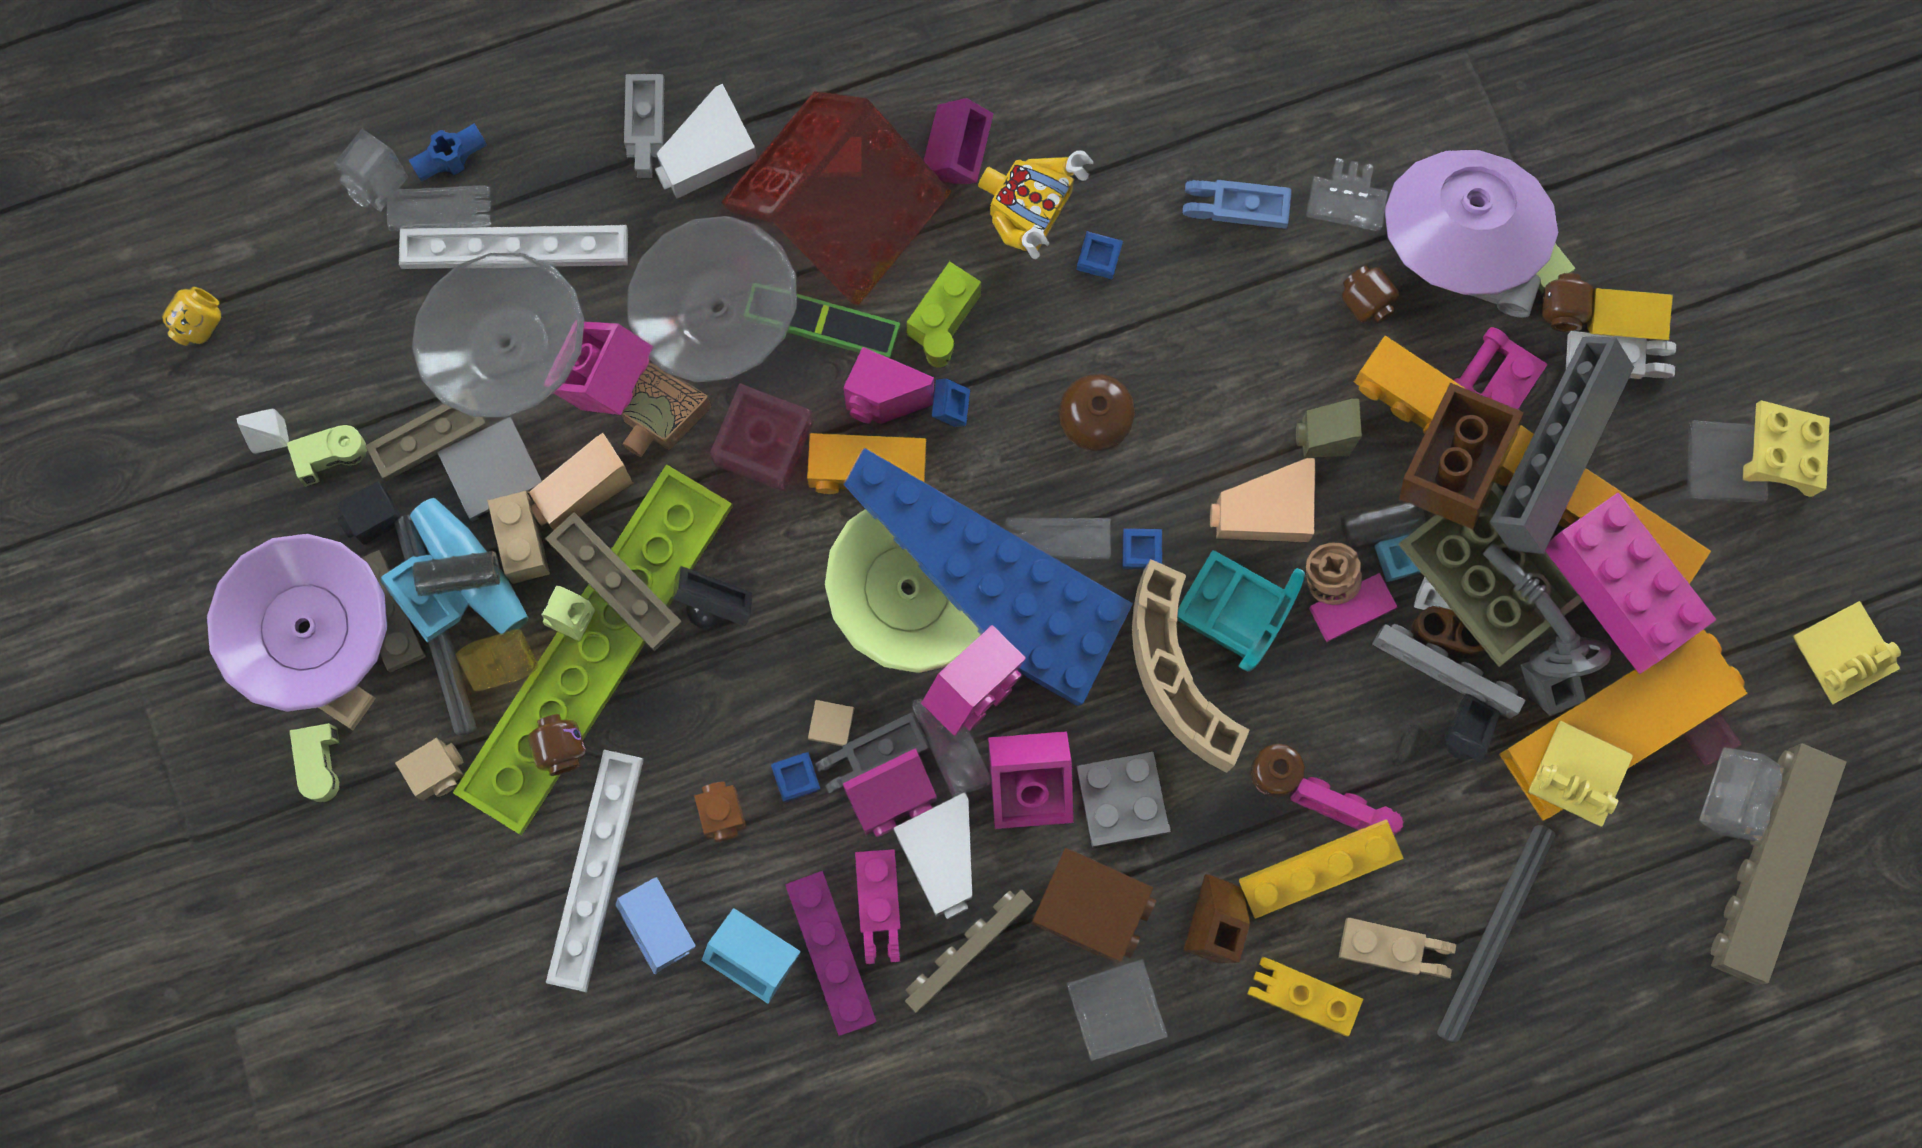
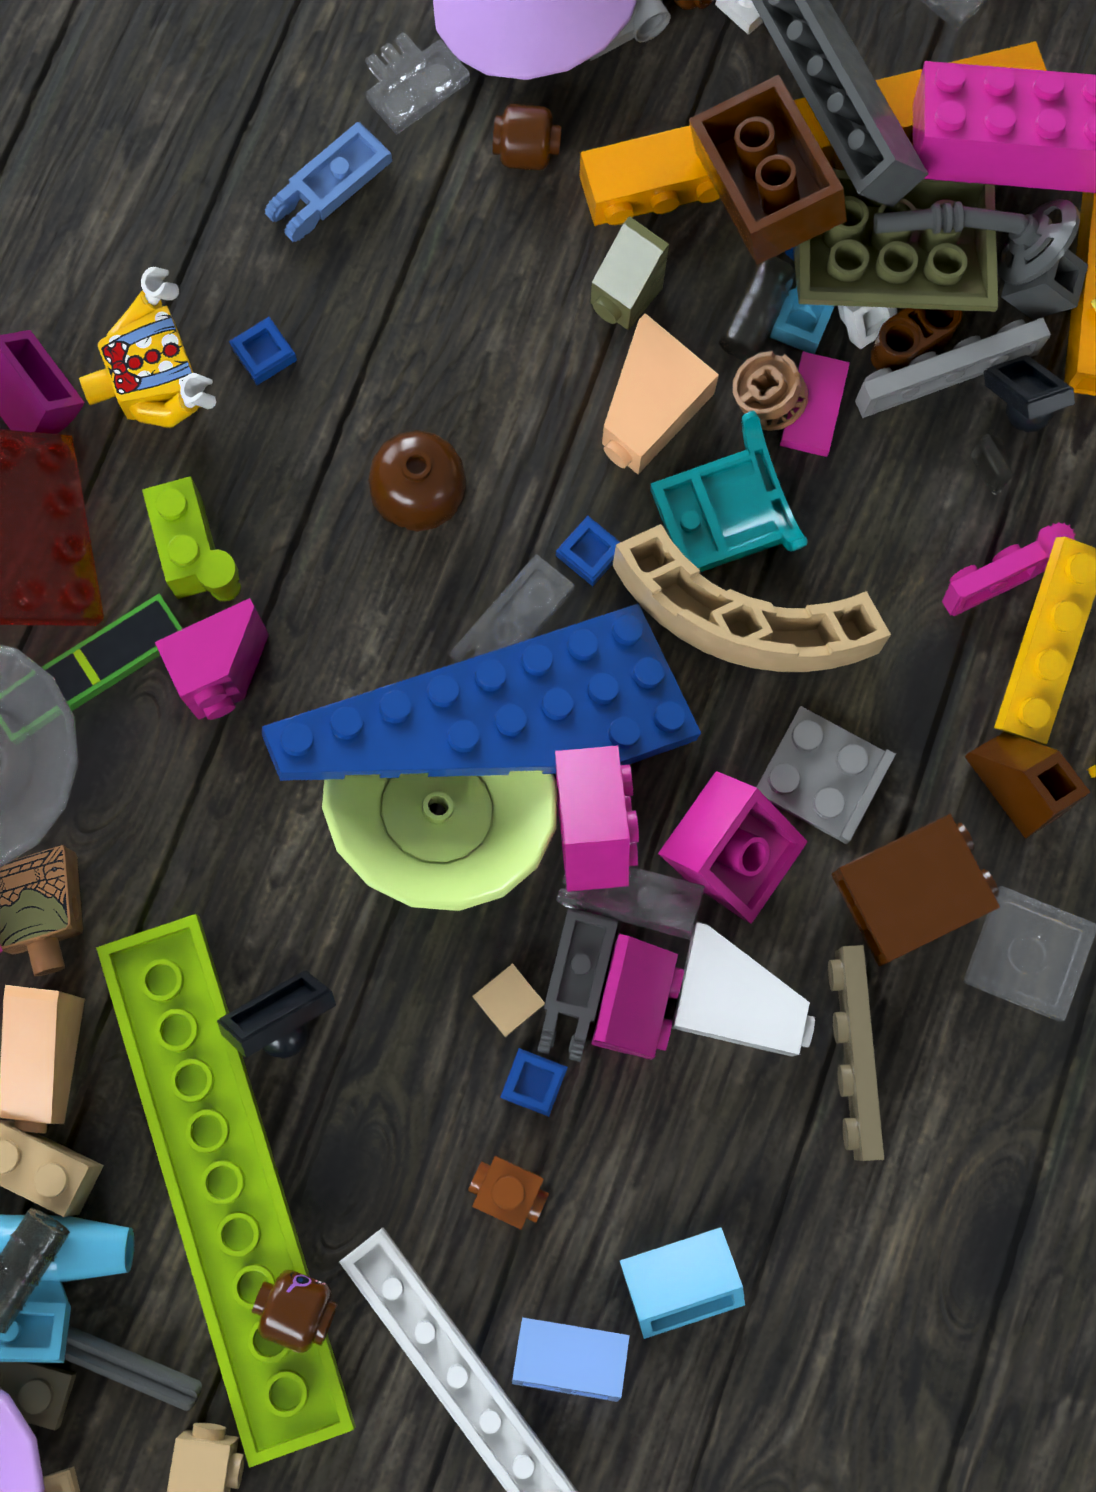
camera: 50 degrees left, 0 degrees up
clear yellow beam [456,629,539,691] -> none
yellowish green leg [542,586,595,641] -> none
dark tan plate [545,512,683,651] -> none
clear pink brick [710,383,814,492] -> none
magenta plate [785,871,877,1036] -> none
light orange brick [807,433,926,494] -> none
dark pink hinge [855,849,901,964] -> none
blue tile [932,379,970,427] -> none
reddish brown head [1250,743,1305,798] -> none
dark pink plate [1454,327,1548,410] -> none

